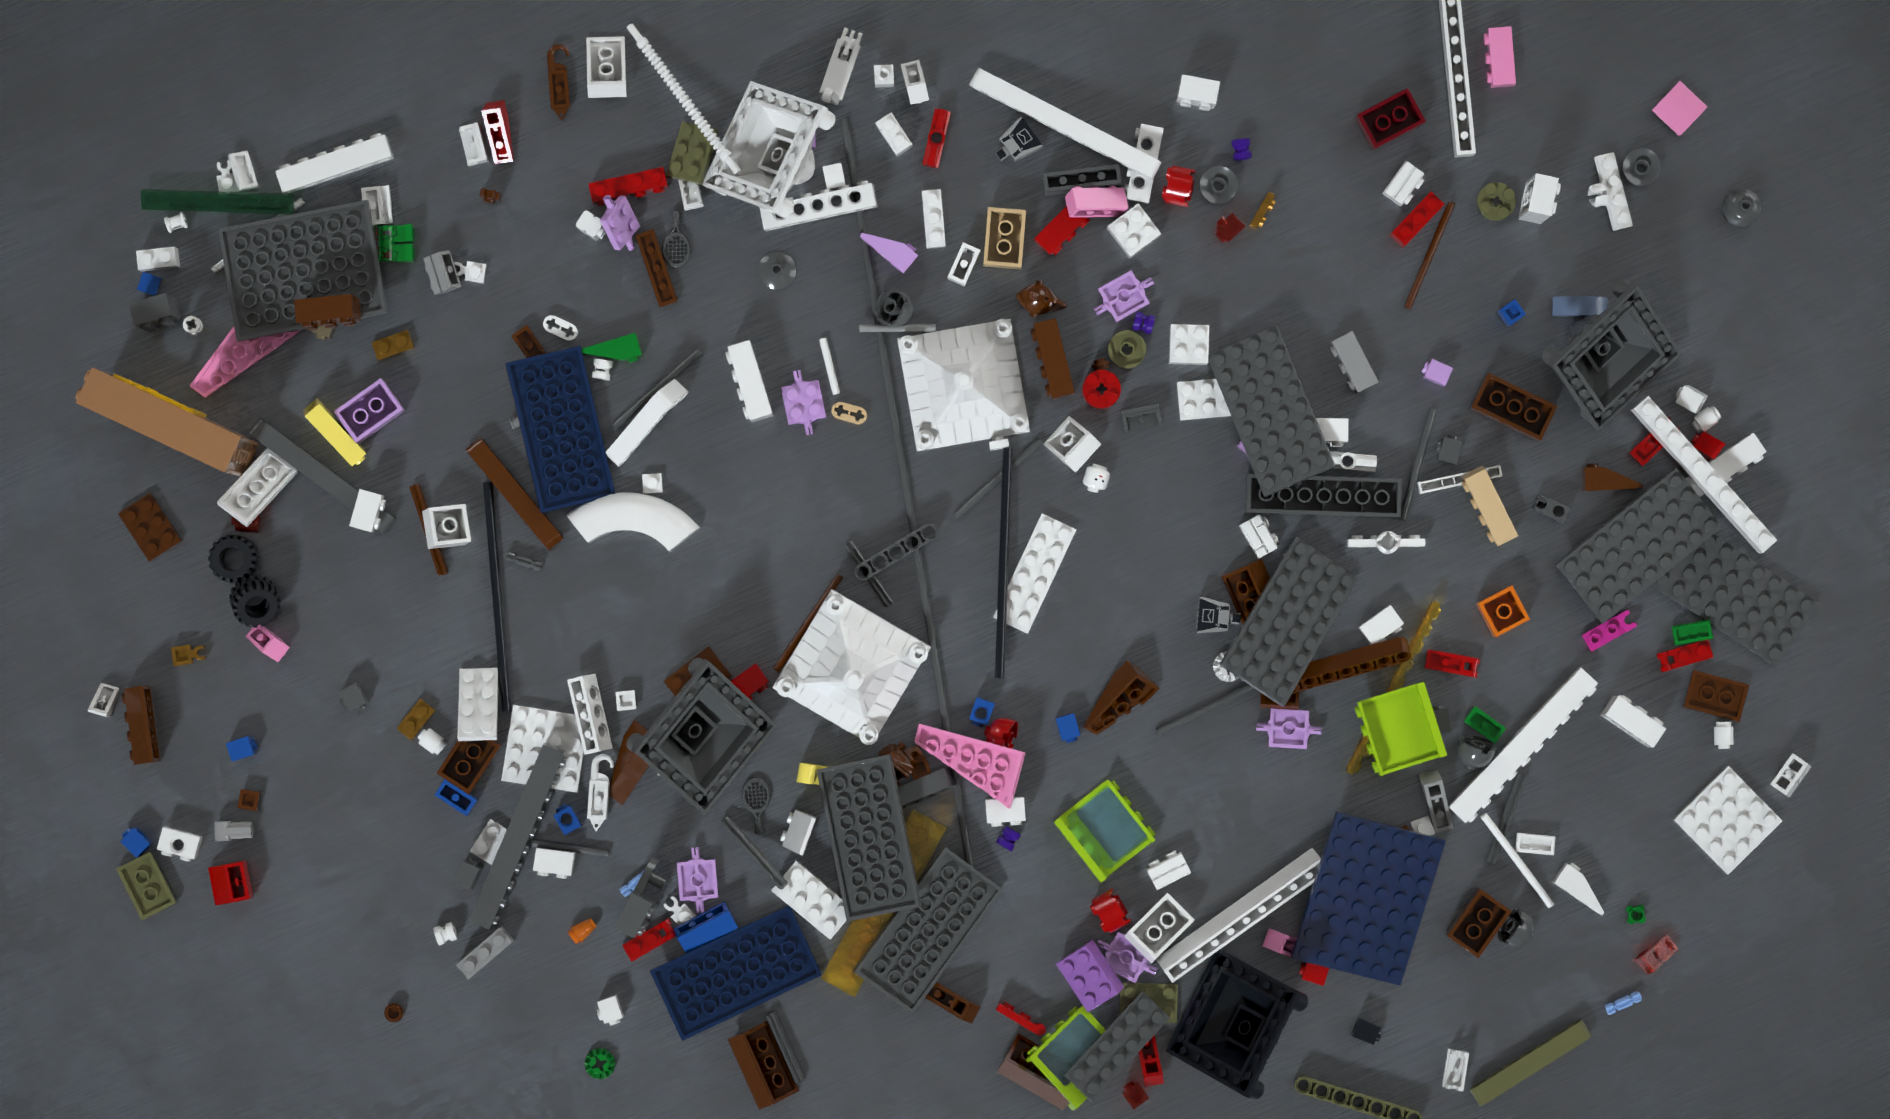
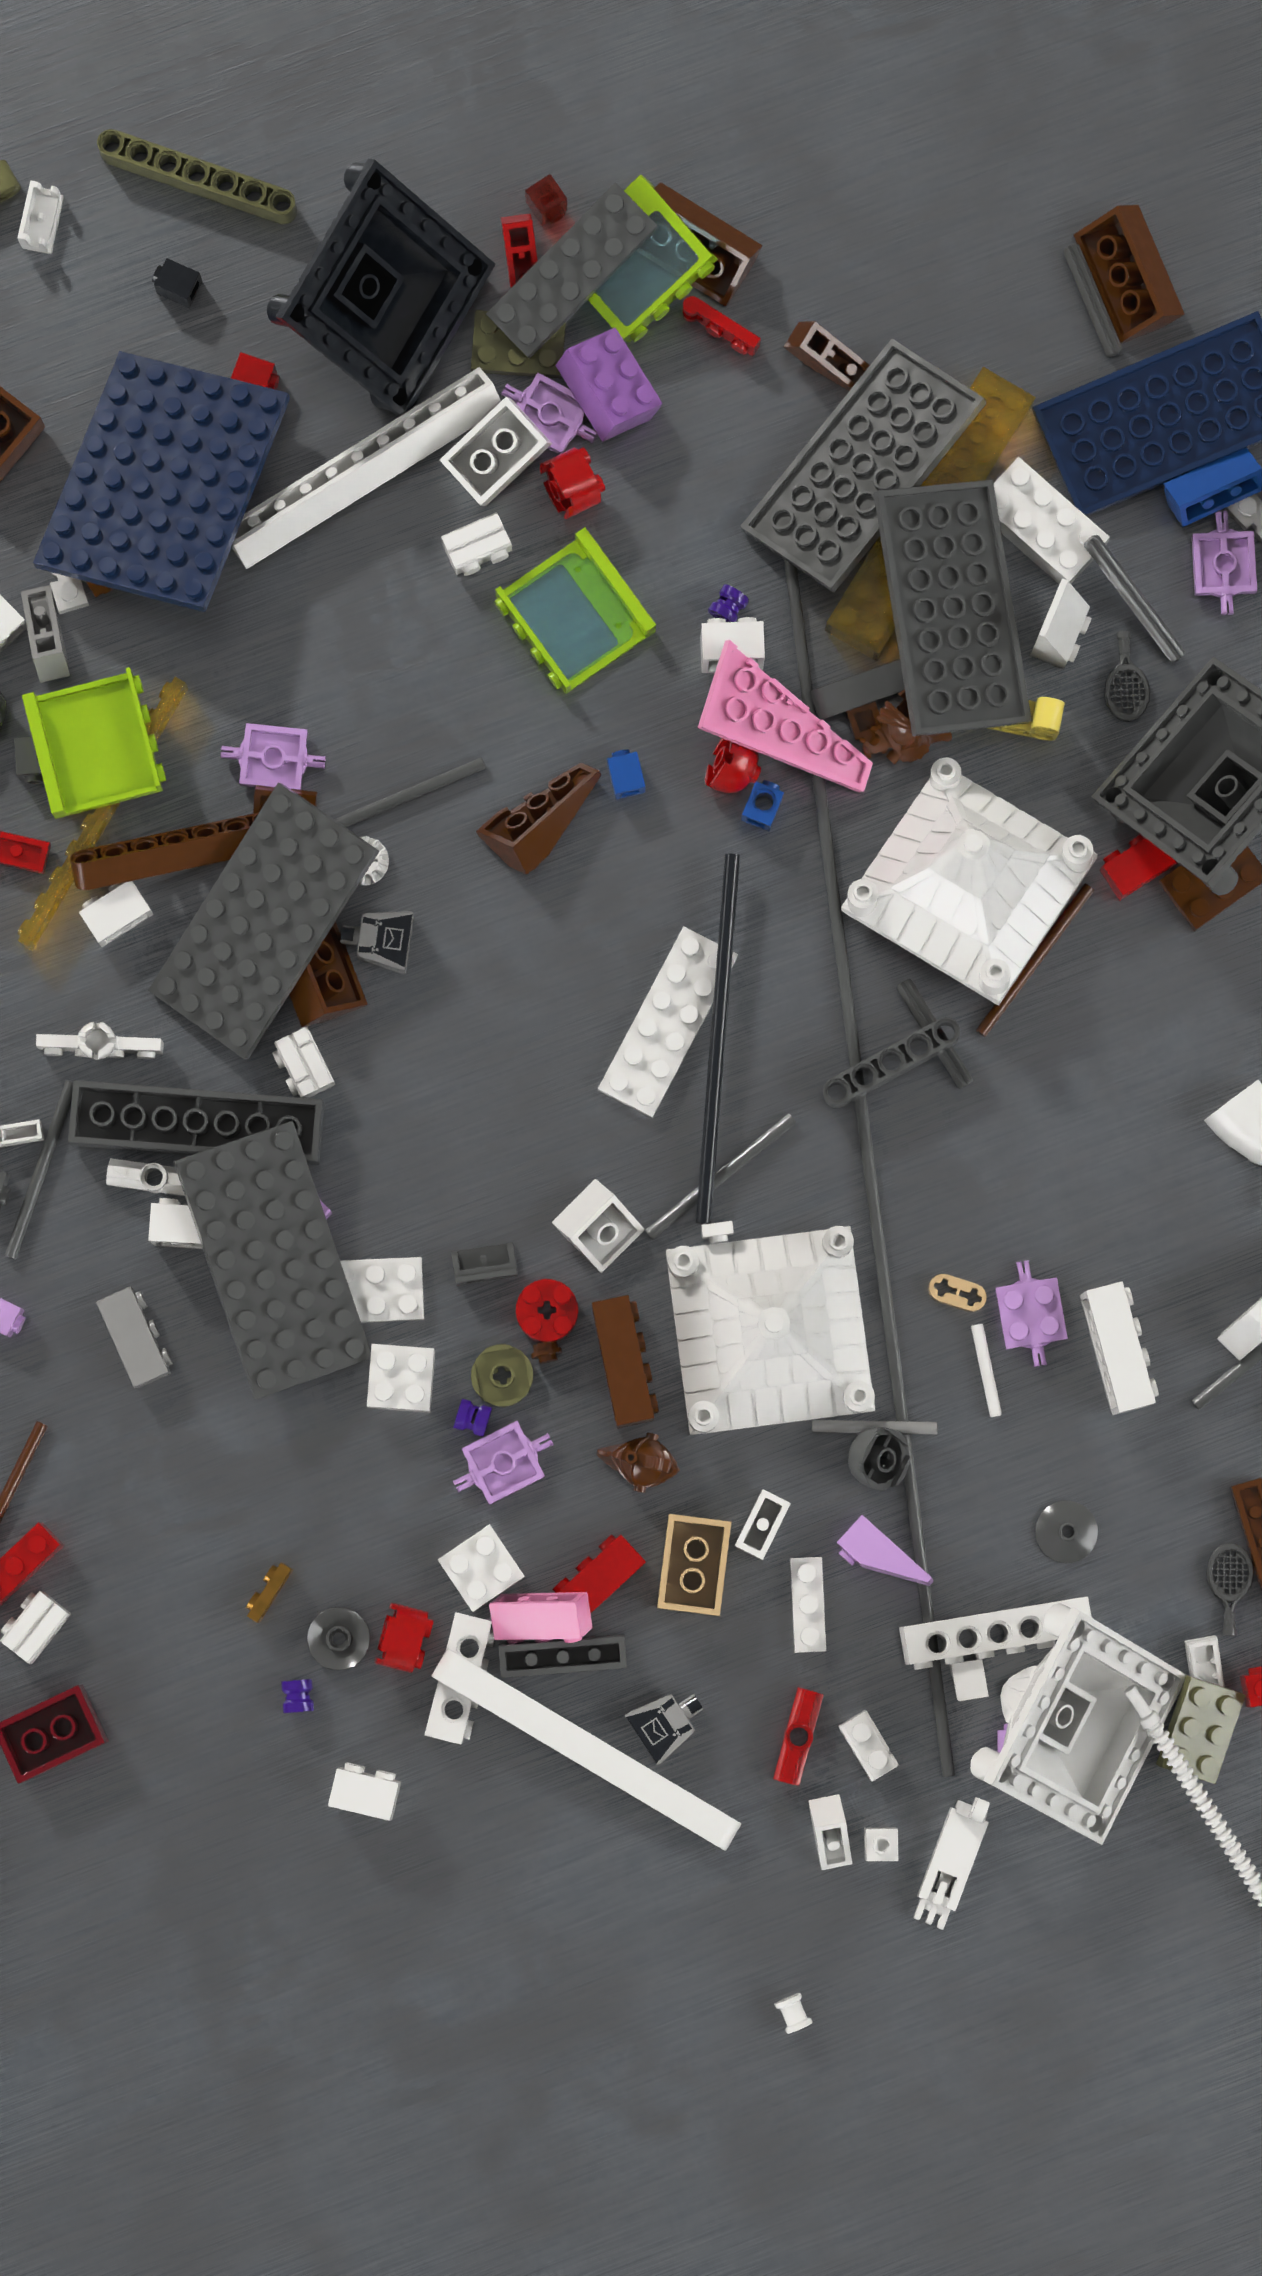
camera: 175 degrees right, 5 degrees down
white head [1083,463,1110,493] -> none
clear red brick [1215,213,1245,244] -> none
bright pink slope [1262,928,1296,957] -> none

